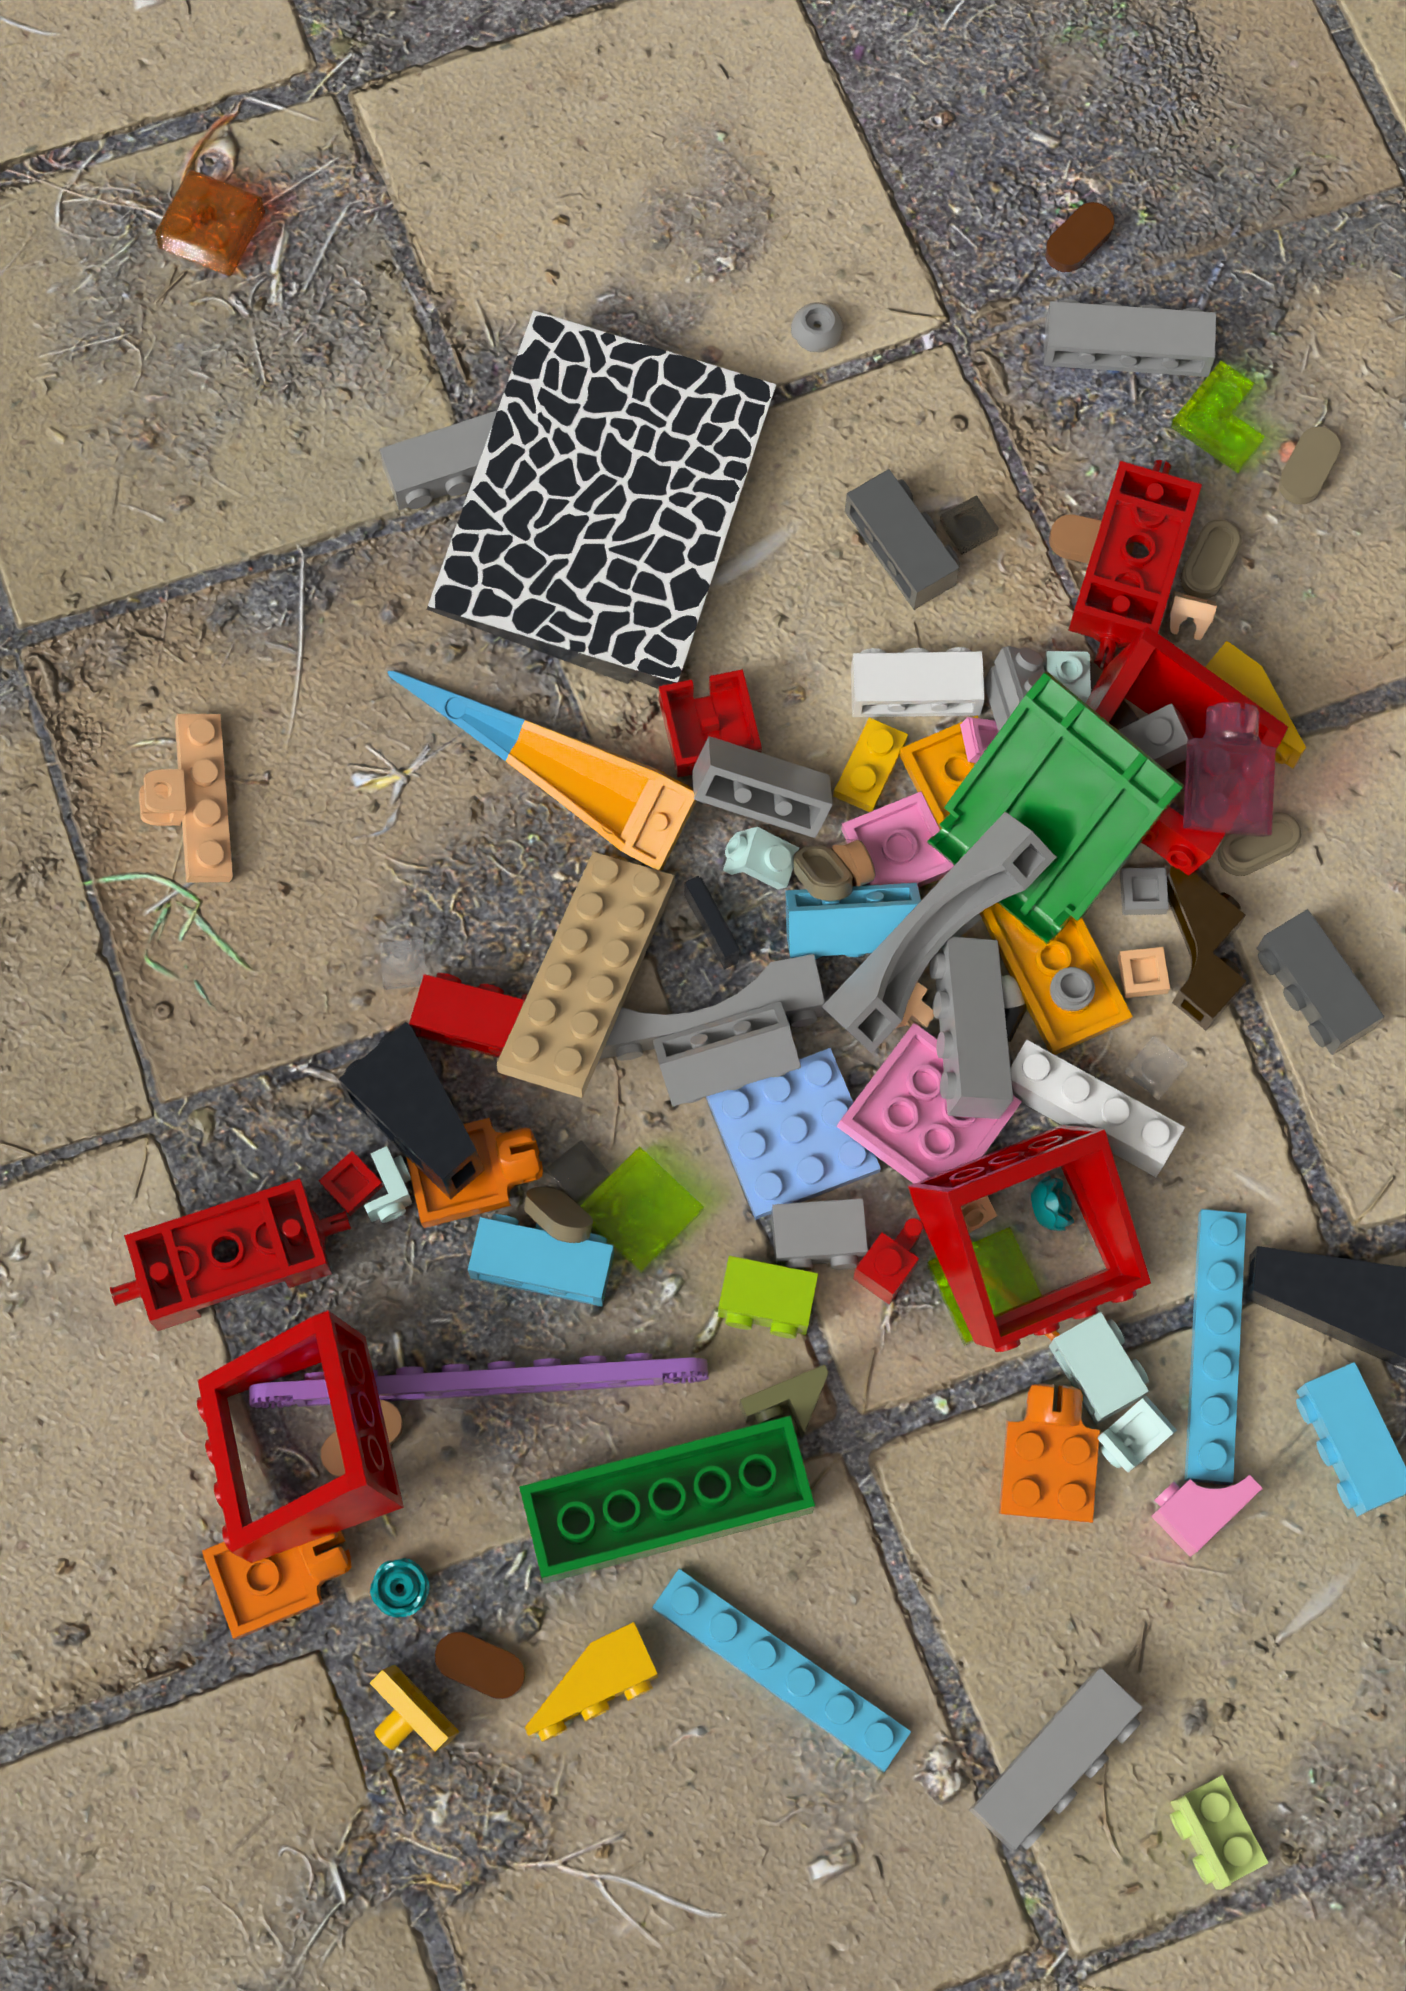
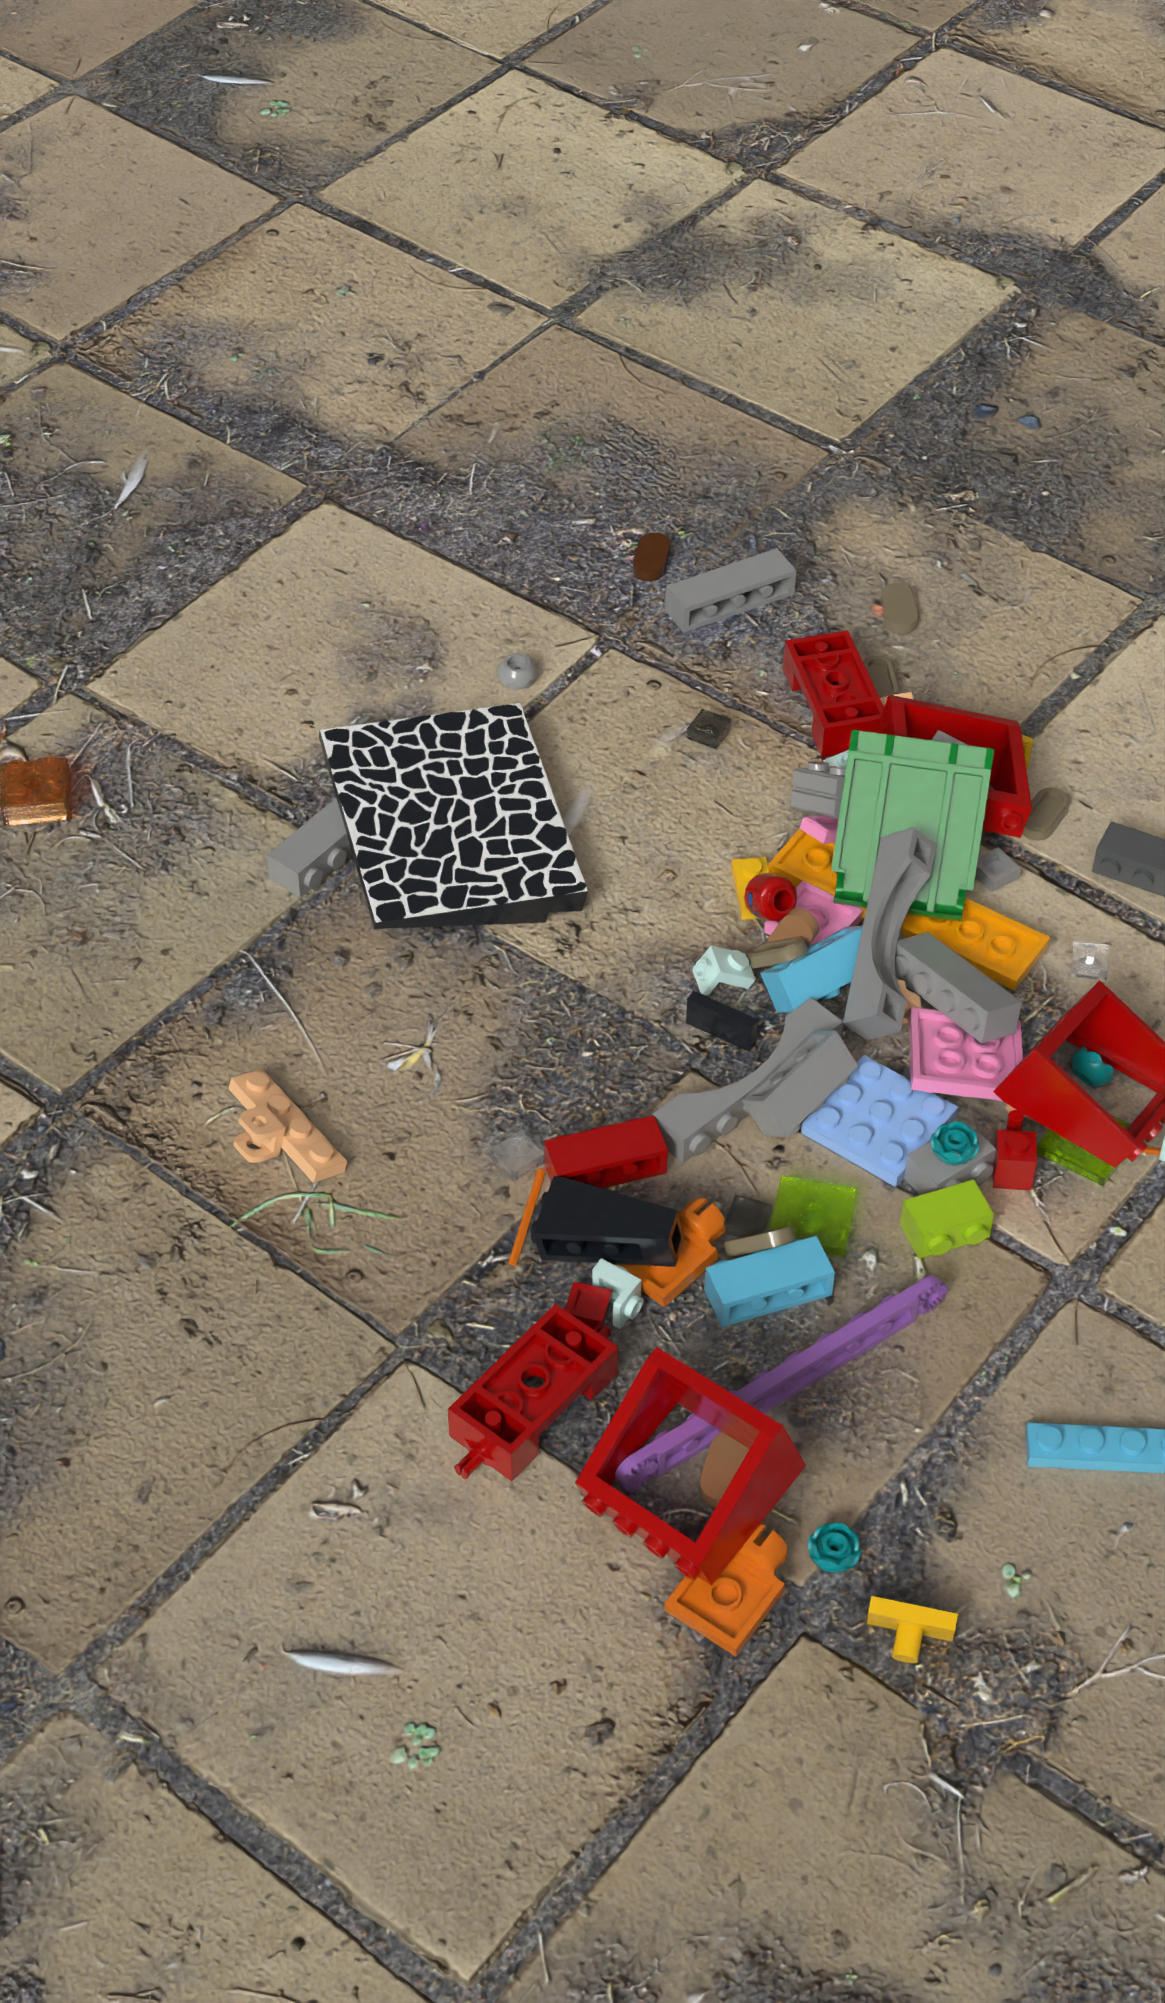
camera: 30 degrees left, 25 degrees down
light orange plate [387,670,697,871] -> none
reddish brown tile [435,1632,525,1700] -> none
tan plate [497,852,675,1098] -> none
green brick [519,1416,815,1584] -> none
yellow slope [524,1622,658,1742] -> none
red piece [658,669,762,778] -> none
light grey brick [692,736,833,838] -> none
olive slope [739,1365,829,1439] -> none
dark grey brick [844,469,960,610] -> none
white brick [851,647,984,717] -> none
white brick [1010,1039,1185,1177] -> none
medium nougat tile [1049,514,1134,564] -> none
light grey plate [1050,967,1095,1012] -> none
light nougat plate [1118,947,1170,998] -> none
dark brown arch [1167,866,1247,1031] -> none
clear neon green plate [1171,360,1265,474] -> none
clear pink plate [1183,702,1276,837] -> none
none -> orange piece [508,1169,546,1266]
none -> red head [744,873,798,922]
none -> teal plate [931,1121,980,1166]

